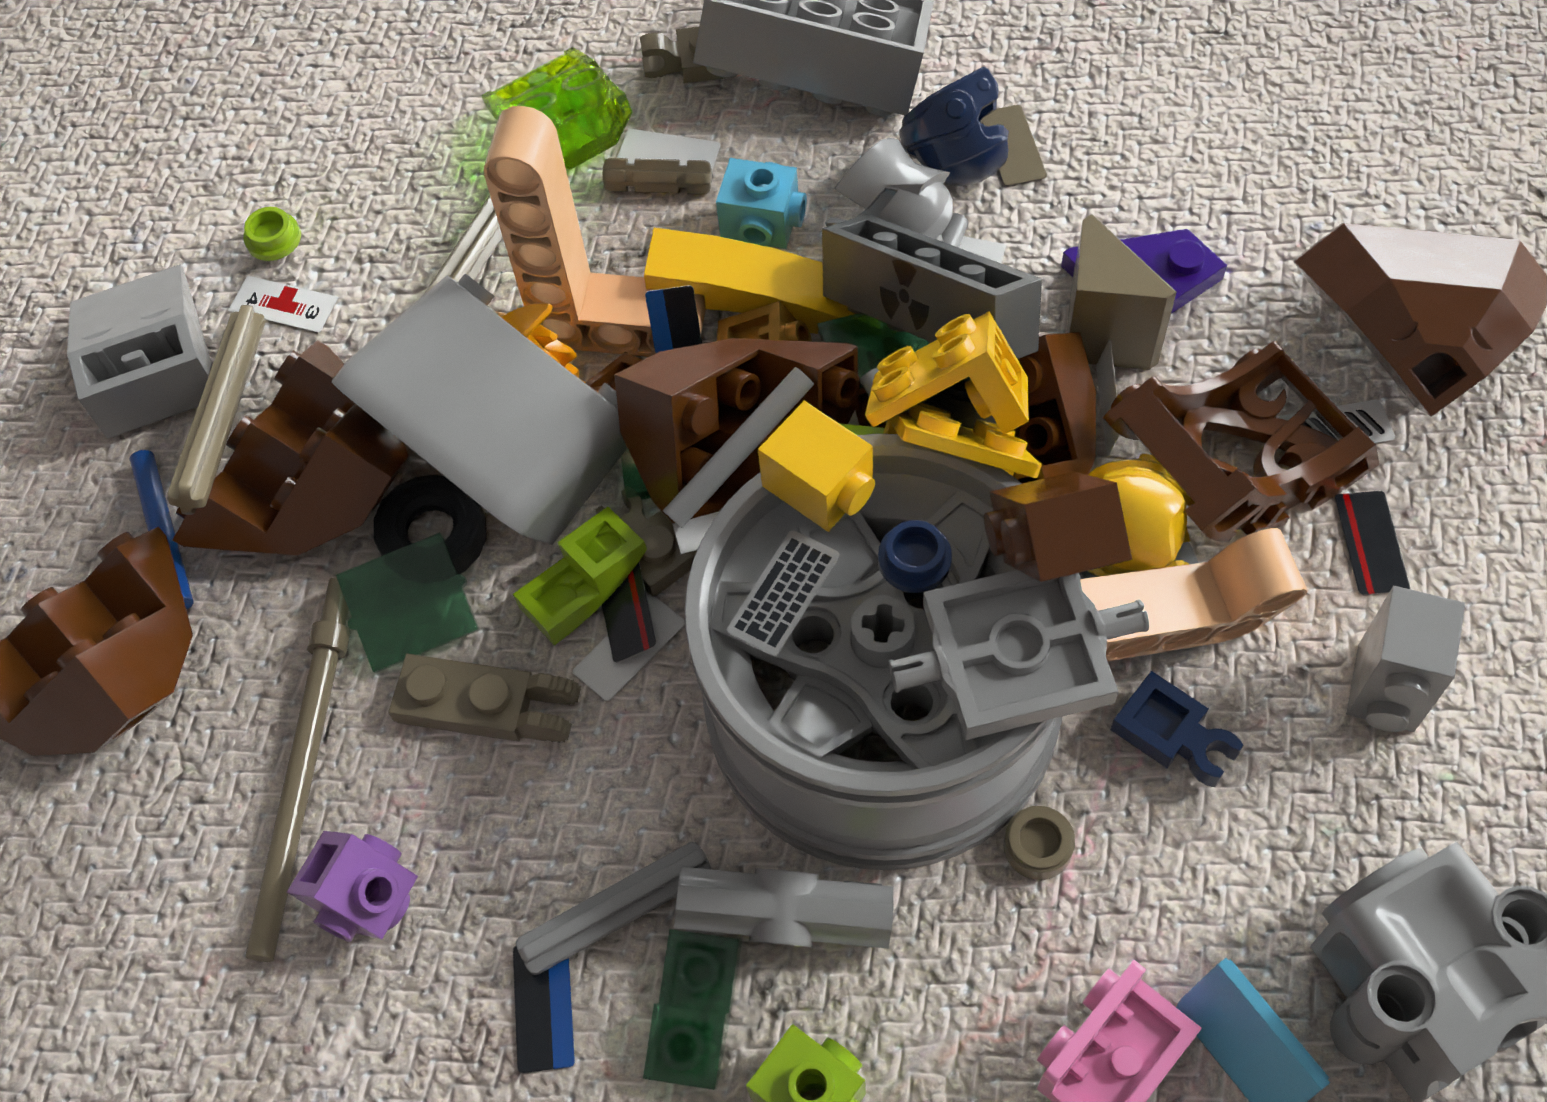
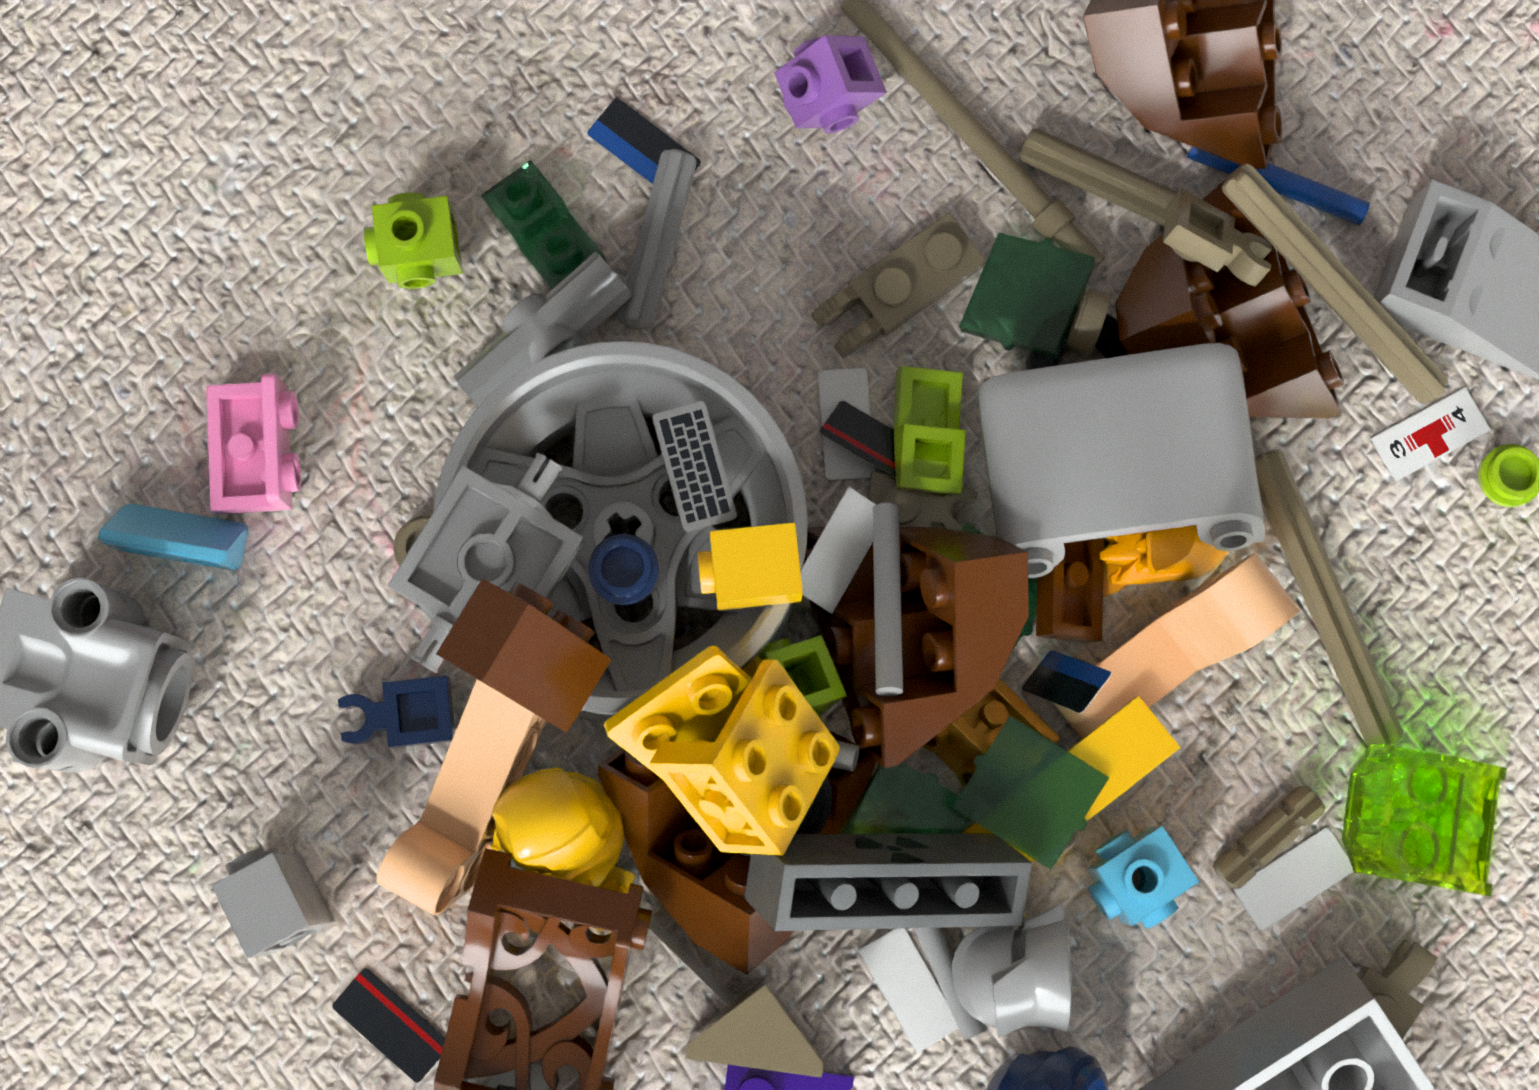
camera: 125 degrees right, 20 degrees up
none -> clear green piece [953,715,1109,870]
none -> dark tan axle [1019,129,1178,226]
none -> dark tan tile [1066,288,1111,356]
none -> dark tan plate [1163,188,1272,286]

